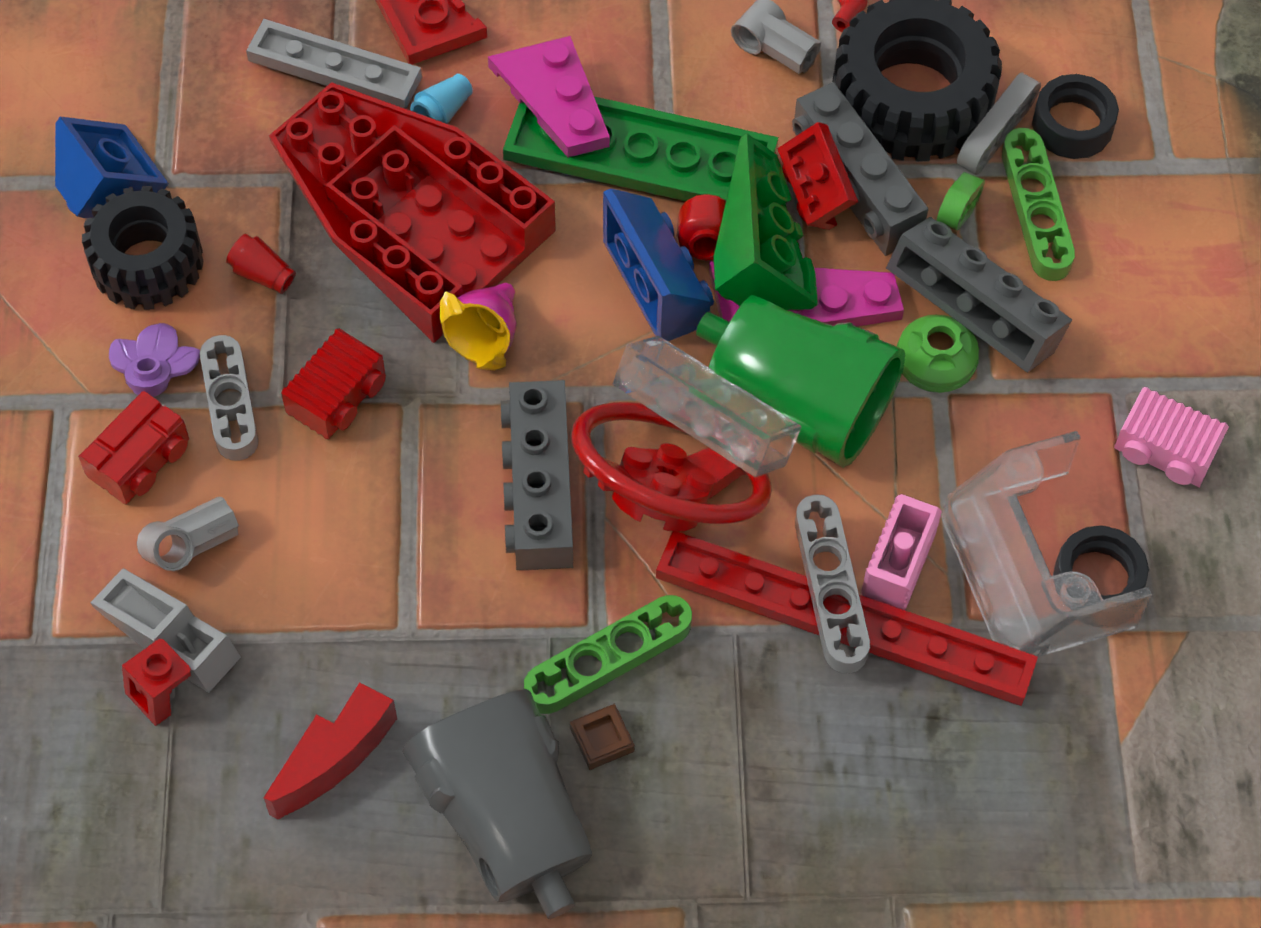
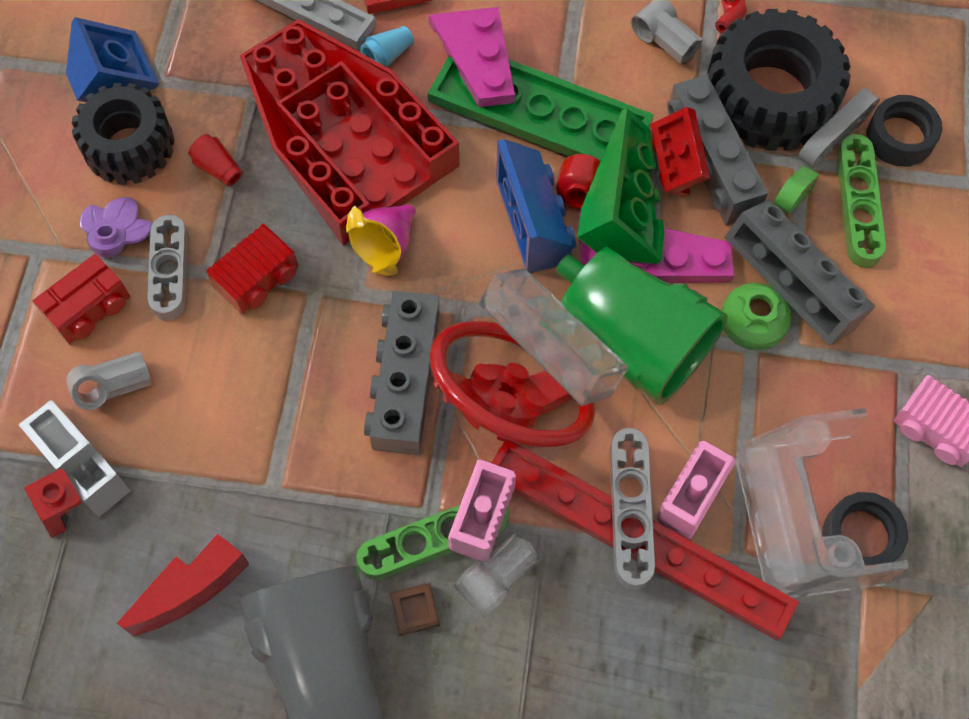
camera: 10 degrees right, 5 degrees up
none -> bright pink brick [448,460,516,562]
none -> clear piece [454,533,540,618]

